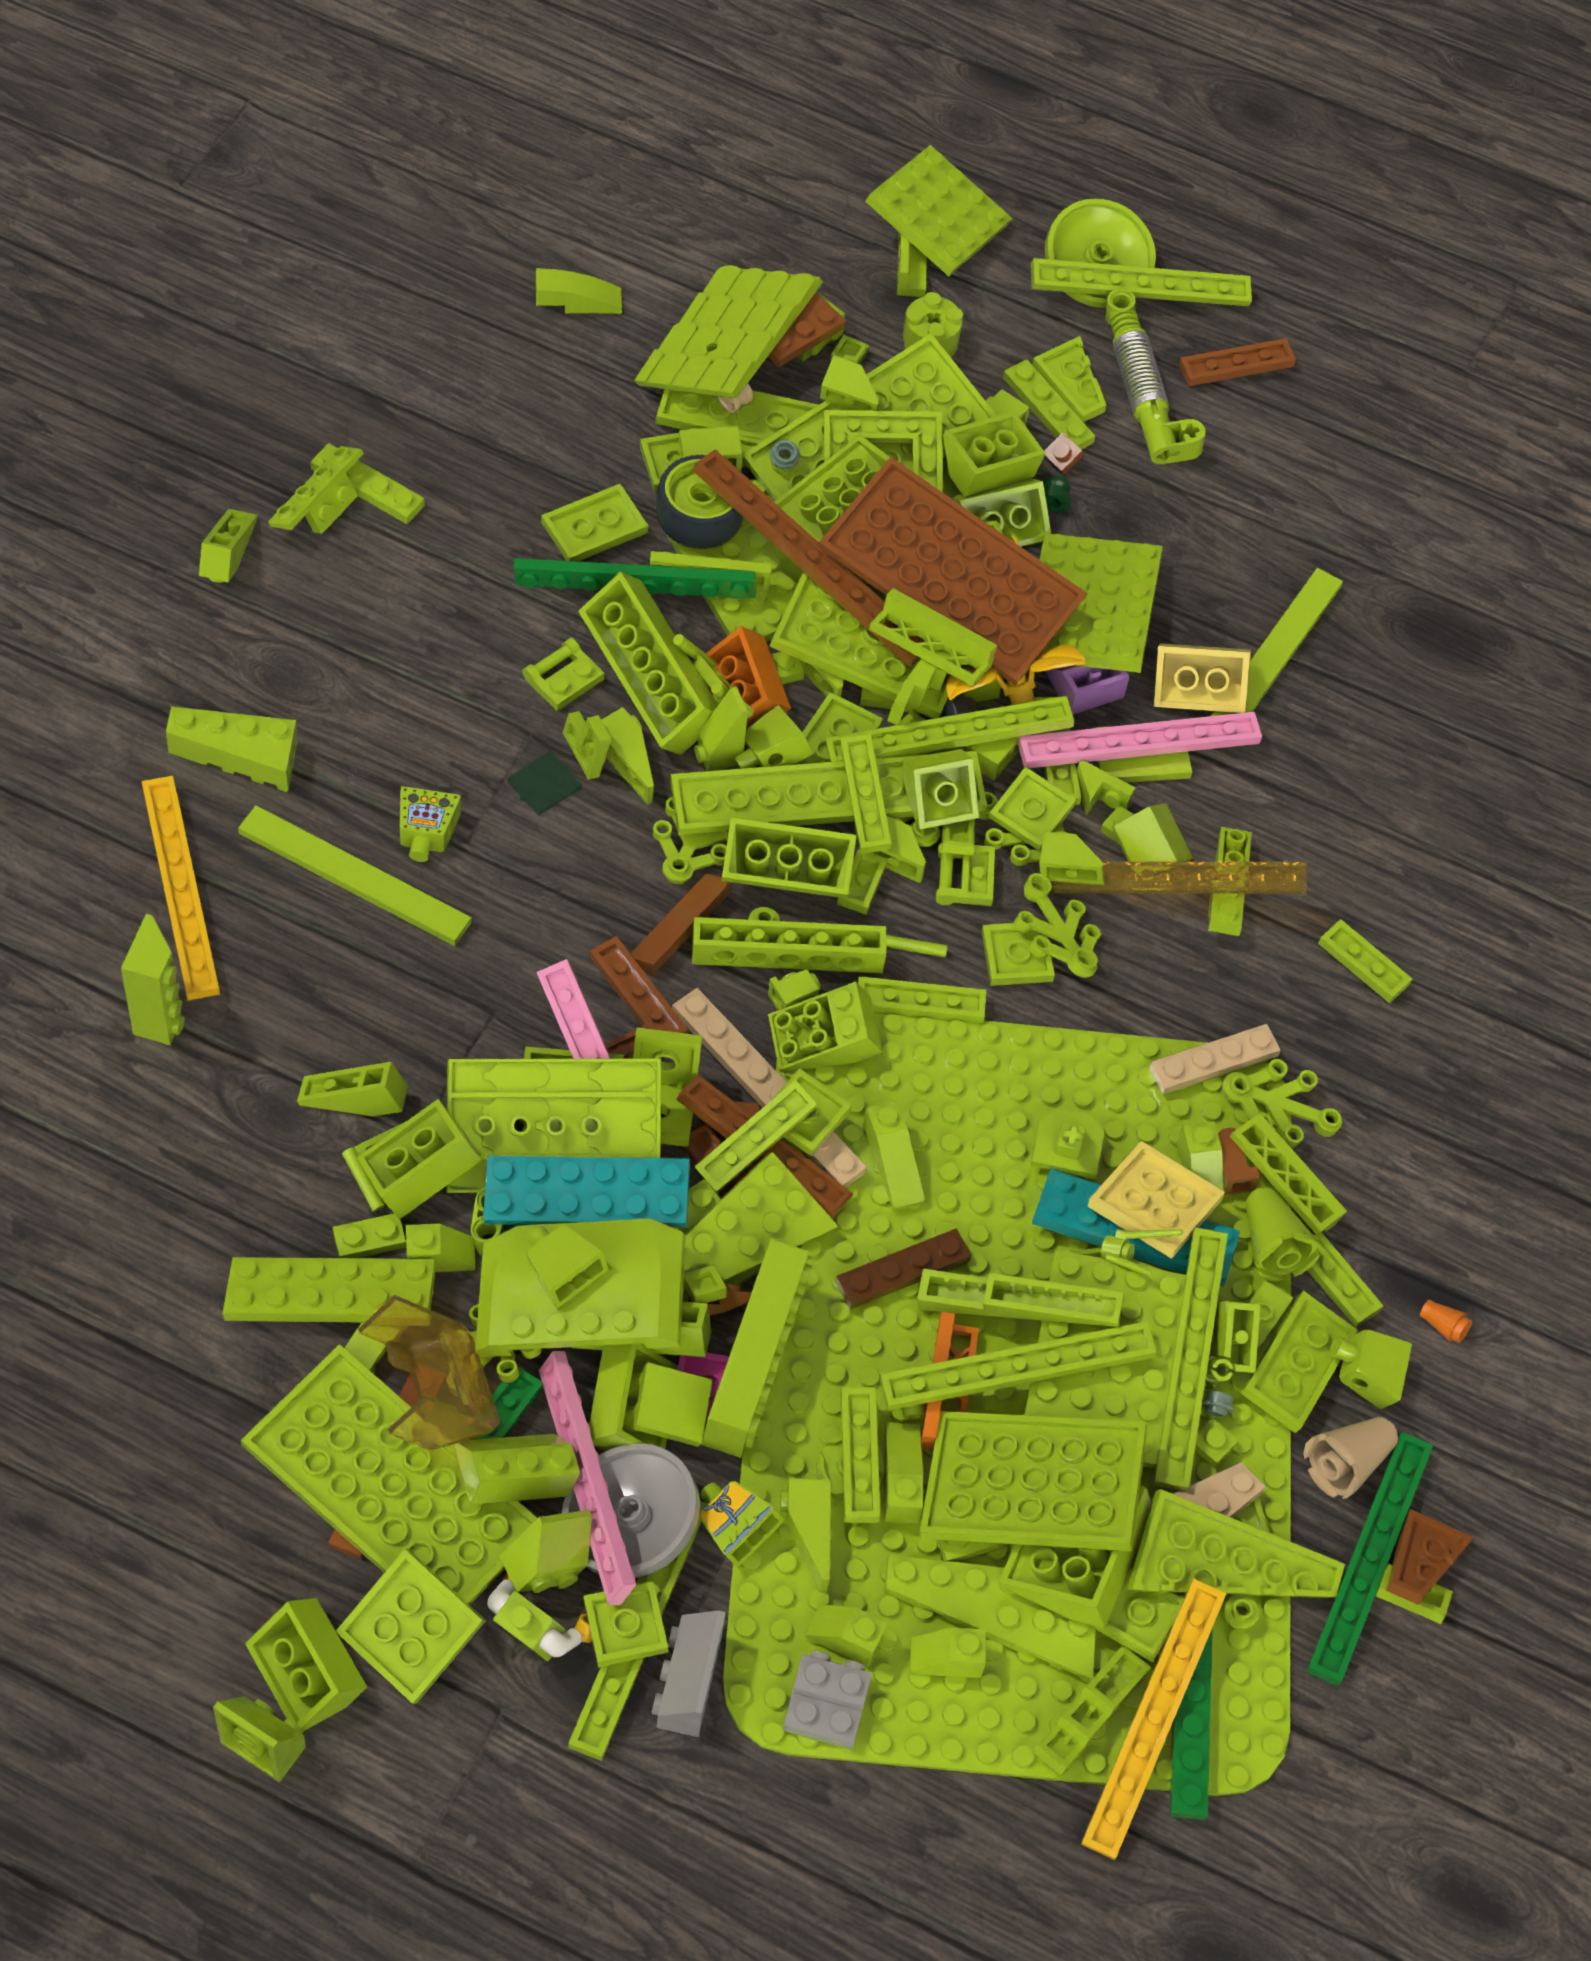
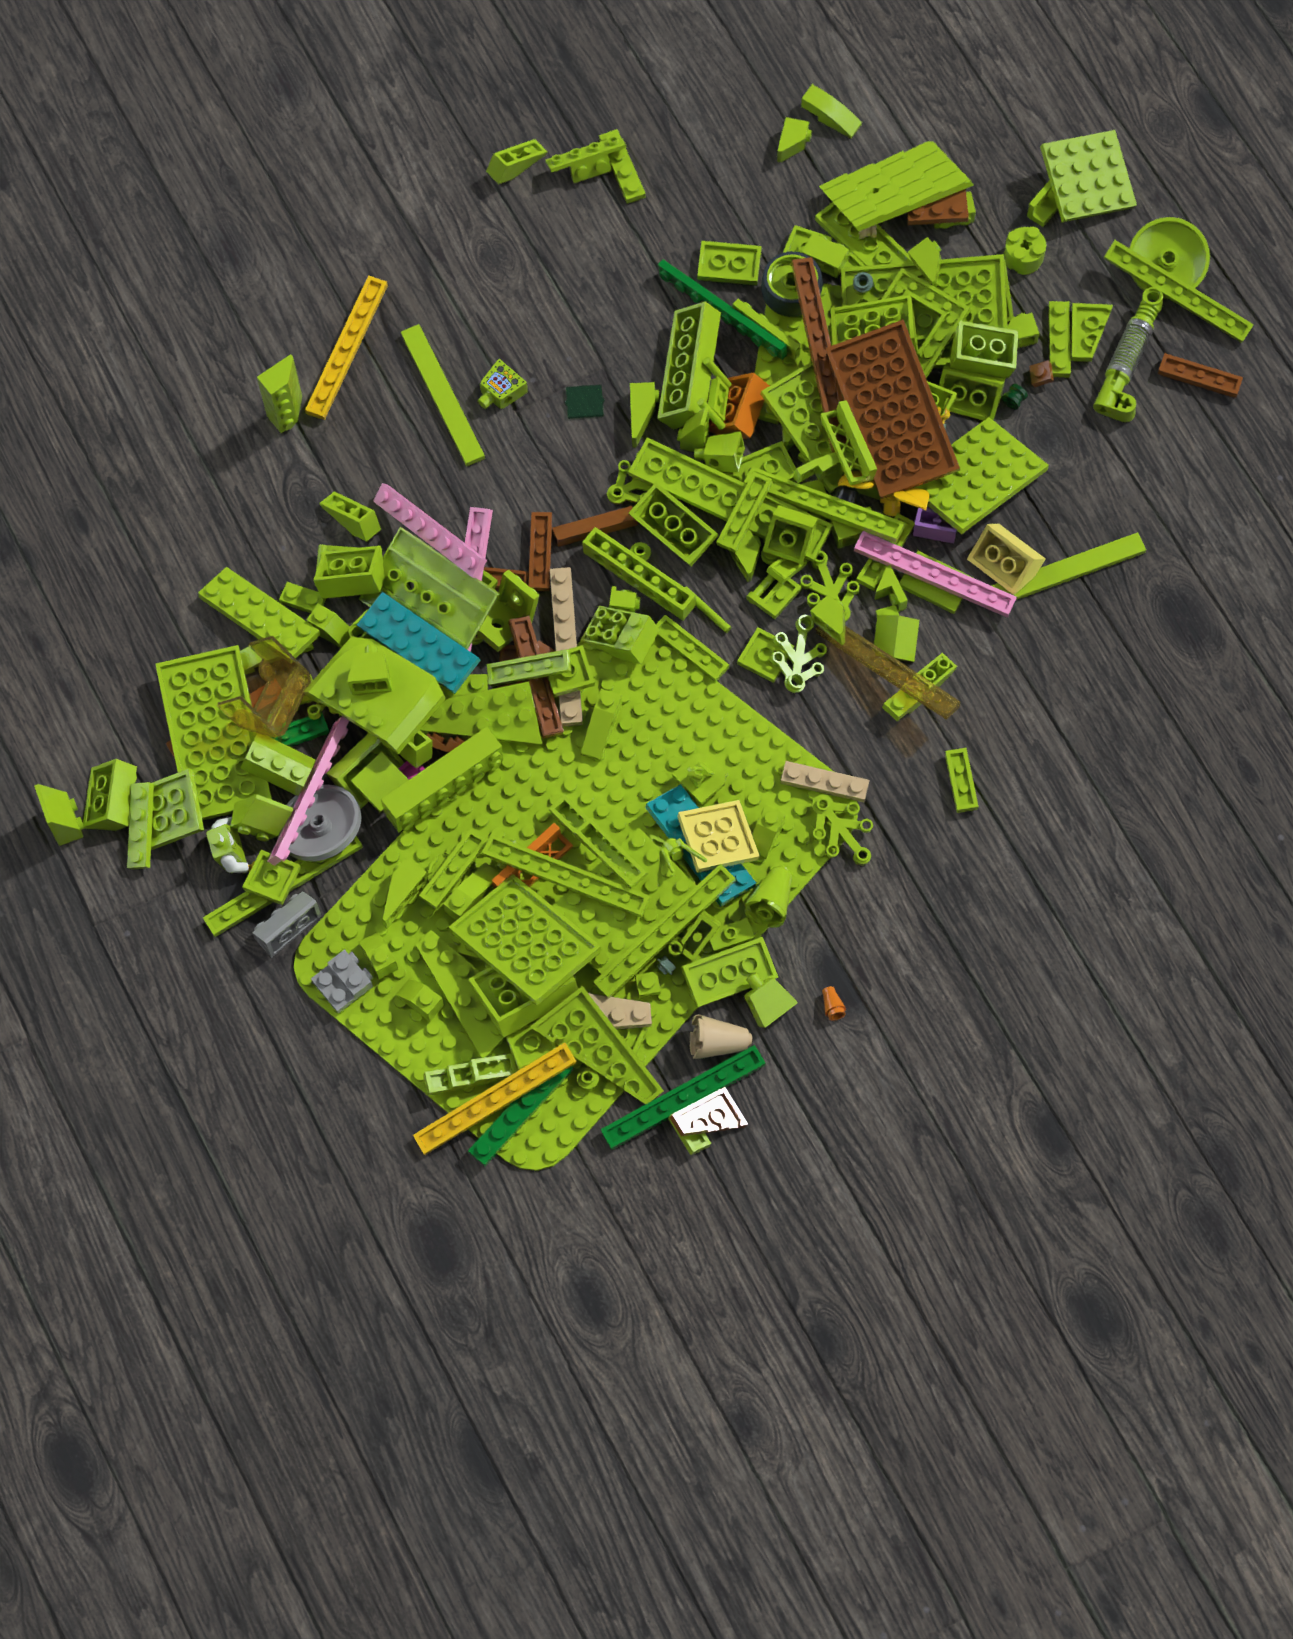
camera: 45 degrees right, 10 degrees up
lime wedge [166,706,298,793] -> none
lime plate [522,638,604,711] -> none
lime plate [563,711,612,780] -> none
lime plate [683,1266,727,1303] -> none
torso [699,1481,785,1568] -> none
lime tile [830,335,869,364] -> none
reddish brown plate [835,1228,971,1309] -> none
lime plate [837,849,888,915] -> none
lime plate [989,767,1076,851] -> none
dark orange leg [1218,1128,1260,1195] -> none
lime fence [1230,1112,1347,1236] -> none
lime plate [1307,1232,1383,1328] -> none
none -> lime plate [127,782,154,870]
none -> bright pink plate [373,483,487,579]
none -> lime slope [777,117,812,162]

